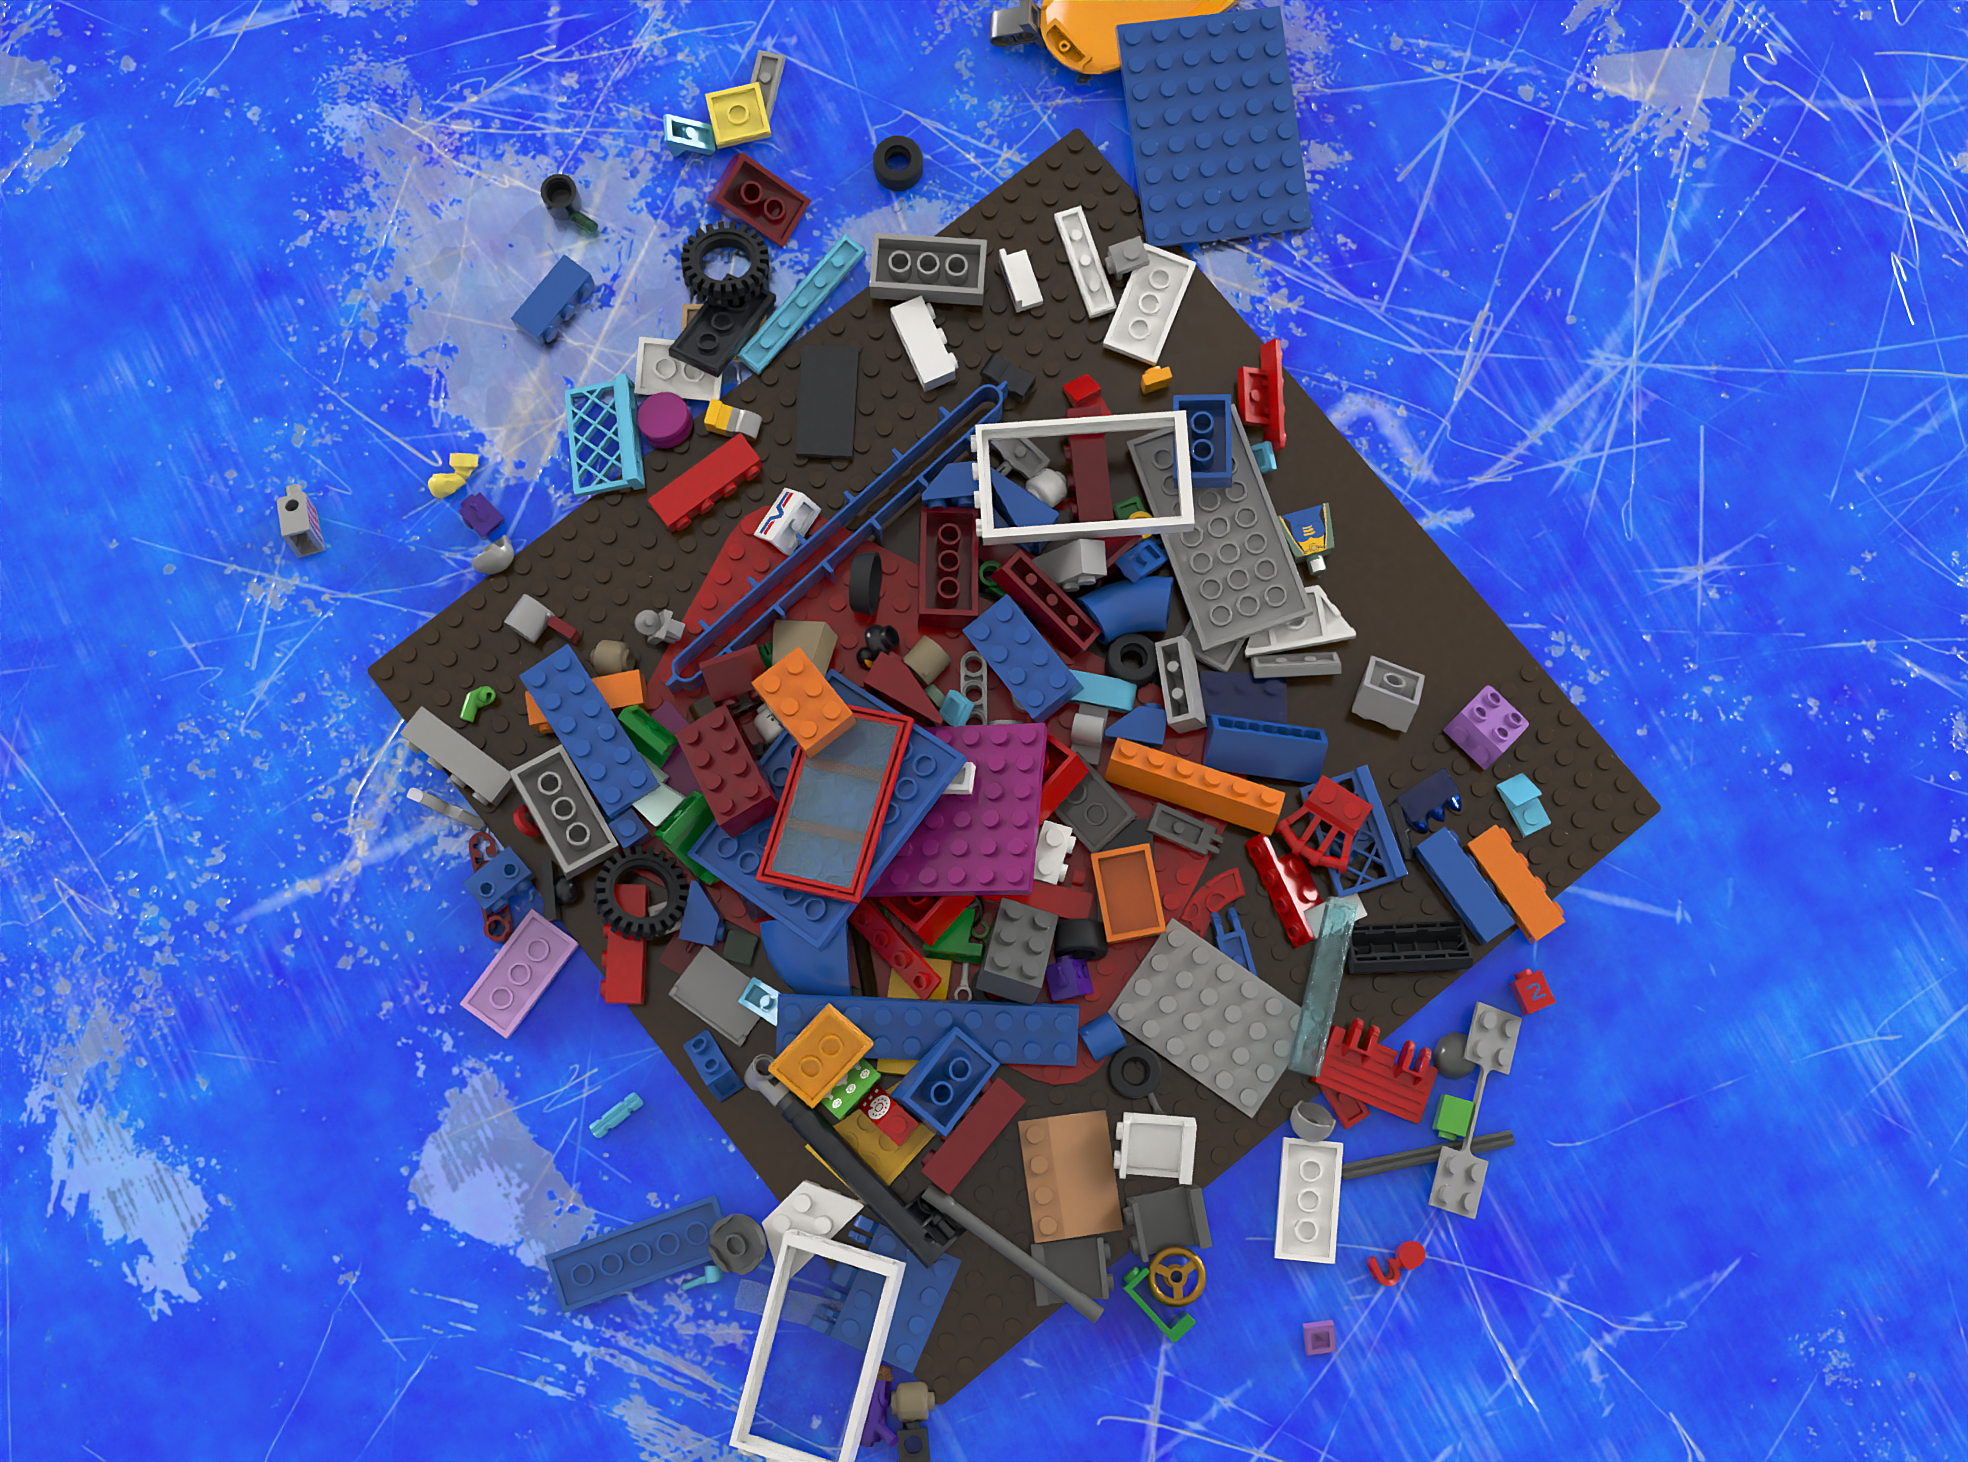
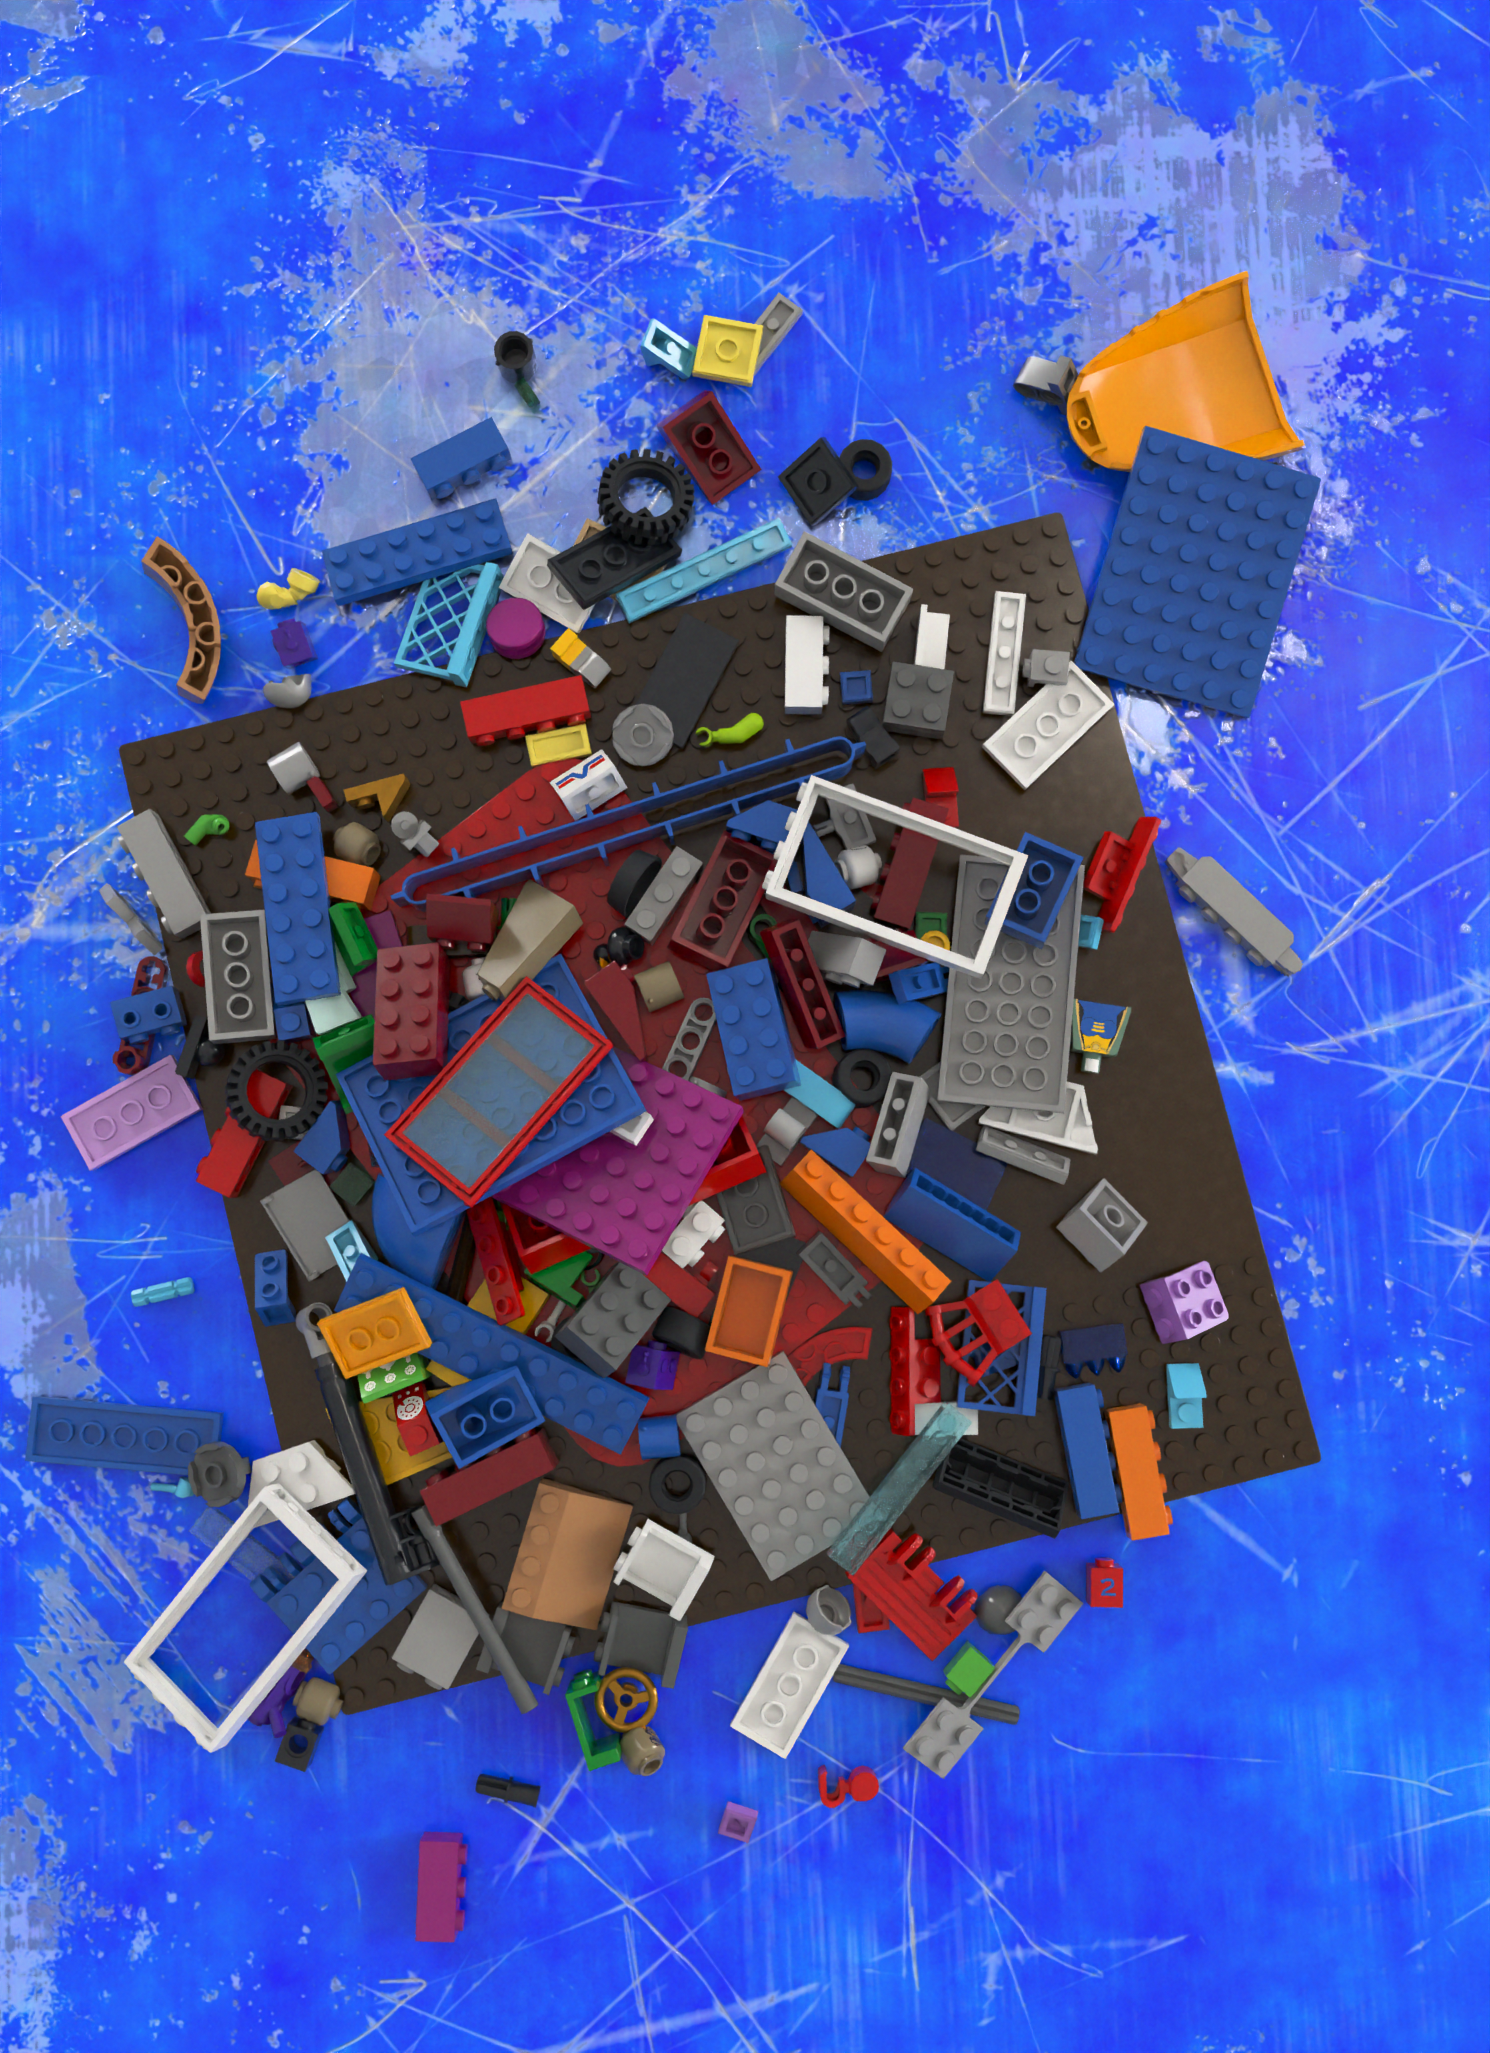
camera: 25 degrees right, 5 degrees up
light grey torso [277,484,326,558] -> none
orange piece [751,646,857,759] -> none
sand green tile [924,684,946,709] -> none
medium azure tile [939,690,975,727] -> none
light orange plate [1140,366,1172,394] -> none
none -> medium nougat brick [141,536,221,704]
none -> blue plate [322,498,513,606]
none -> pearl gold slope [344,773,410,822]
none -> light grey brick [392,1584,490,1690]
none -> black axle [475,1774,541,1808]
none -> light yellow tile [525,724,592,768]
none -> light grey tile [612,703,674,766]
none -> dark tan head [620,1726,665,1776]
none -> light grey brick [625,846,704,946]
none -> lime arm [696,713,764,748]
none -> black tile [778,437,859,526]
none -> blue tile [840,670,873,705]
none -> dark grey brick [882,661,954,740]
none -> light grey hinge [1165,847,1303,976]

